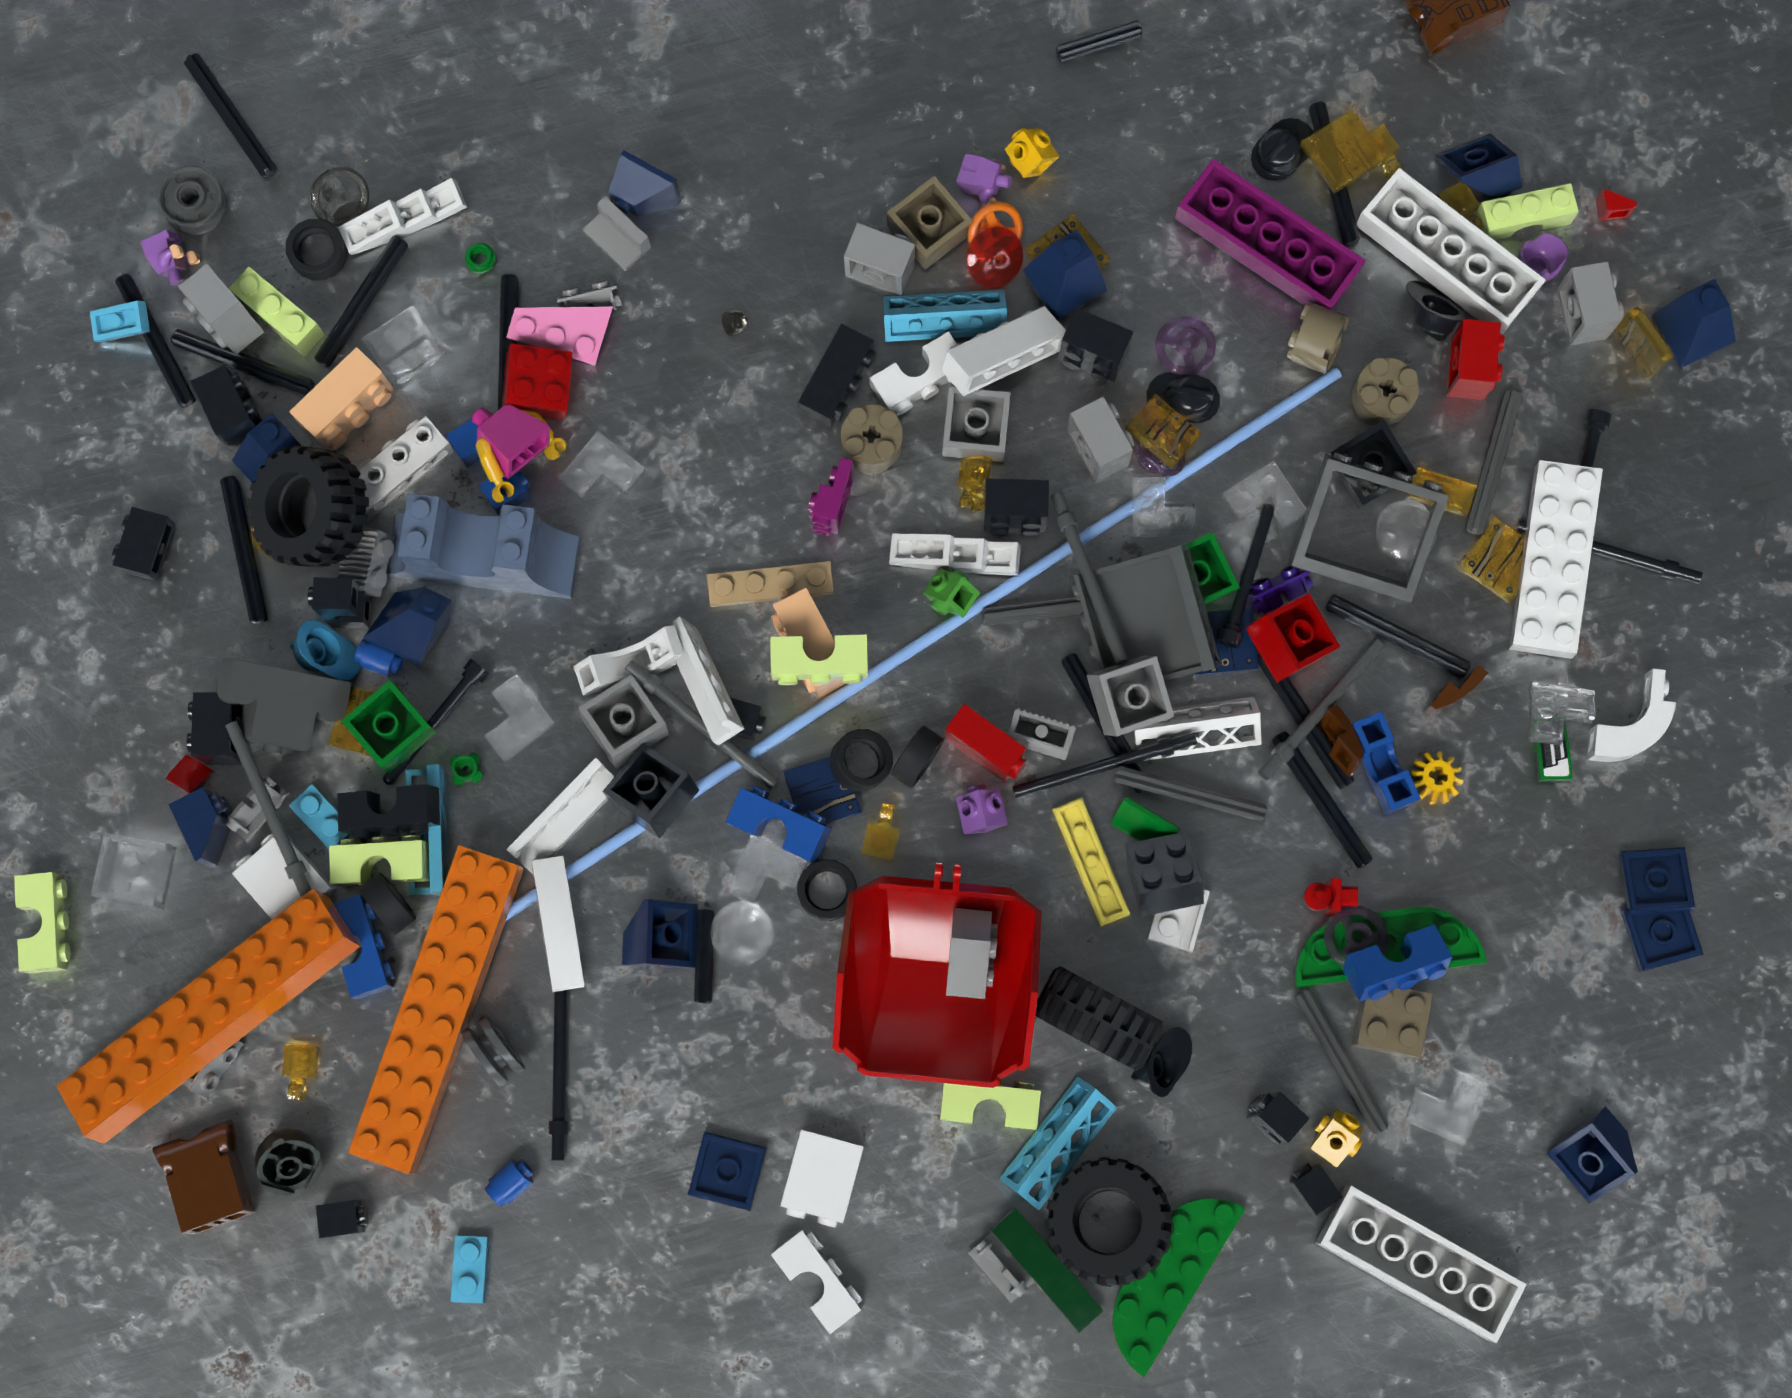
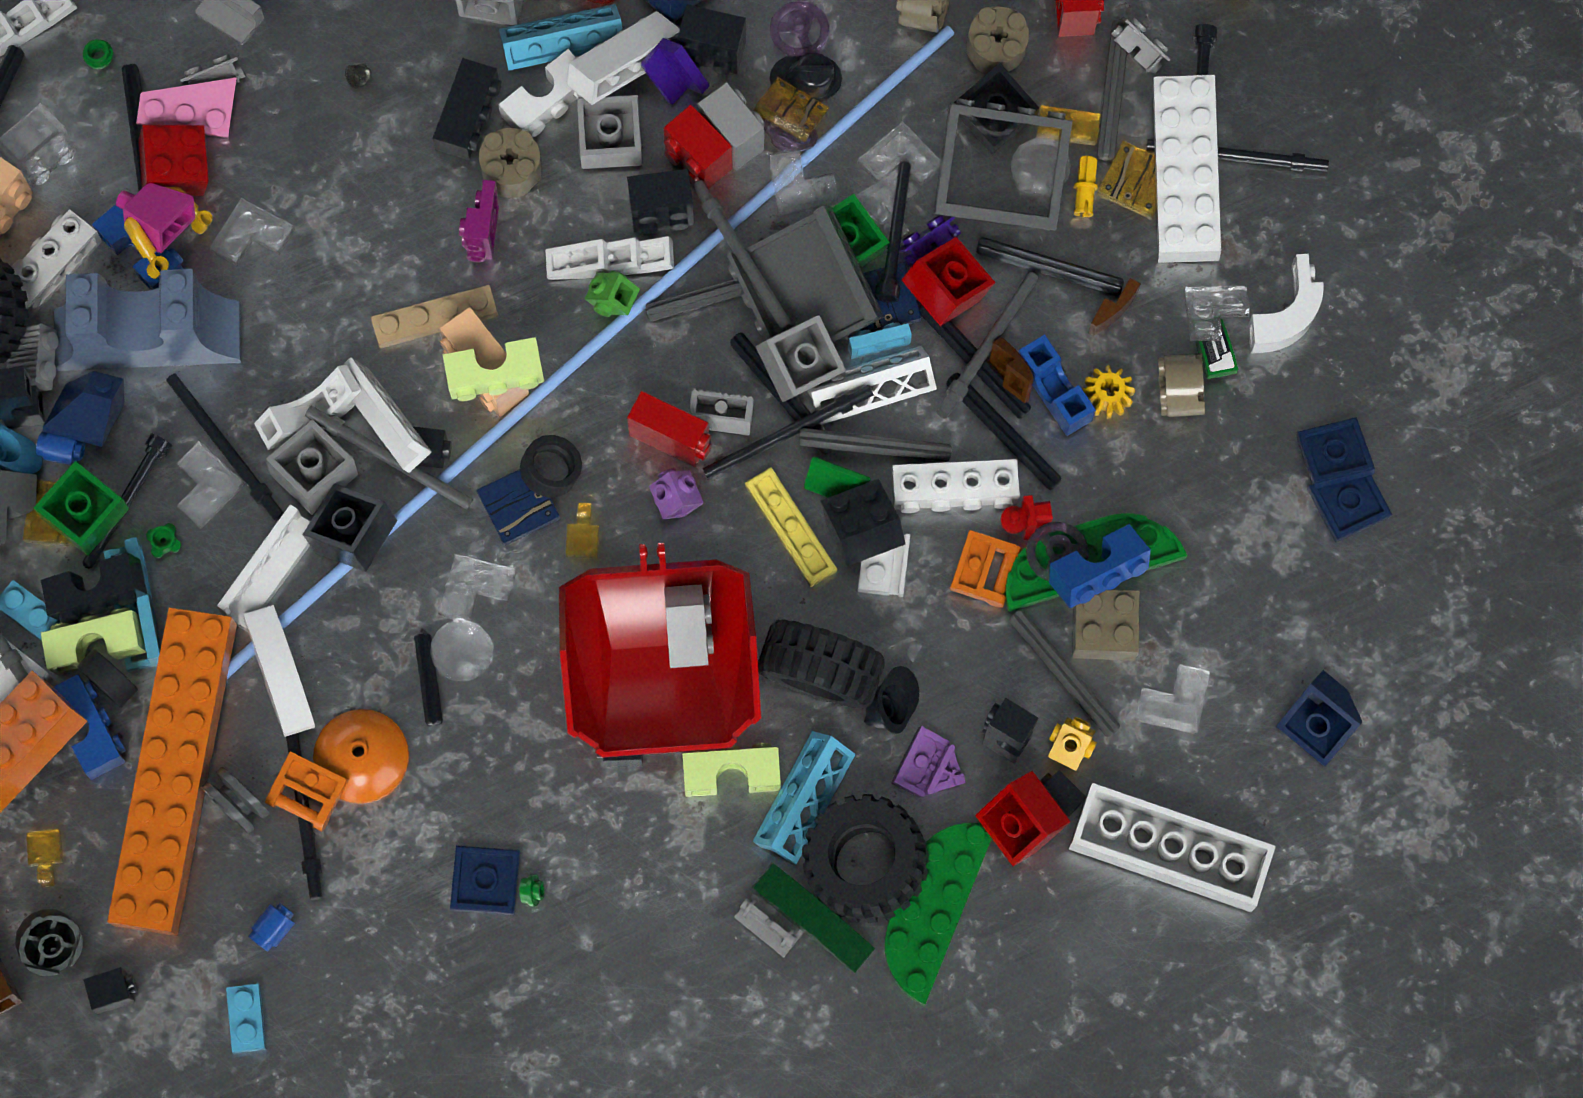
camera: 15 degrees left, 5 degrees down
dark blue slope [622,899,698,968] -> none
blue arch [726,785,832,862] -> none
white arch [771,1230,863,1334] -> none
white brick [780,1130,864,1228] -> none
black tyre [797,859,857,921] -> none
black tyre [891,726,944,788] -> none
clear yellow plate [957,455,992,513] -> none
none -> black bar [166,373,284,521]
none -> orange plate [265,751,349,832]
none -> orange dish [313,709,409,804]
none -> green plate [519,874,545,907]
none -> dark purple panel [641,38,710,105]
none -> red brick [664,104,733,190]
none -> medium azure plate [848,323,912,359]
none -> white brick [891,459,1020,513]
none -> medium lavender slope [891,726,966,797]
none -> orange plate [950,530,1022,608]
none -> red brick [975,770,1071,866]
none -> yellow axle [1074,155,1098,217]
none -> light grey hinge [1111,17,1171,74]
none -> dark tan brick [1158,353,1205,417]

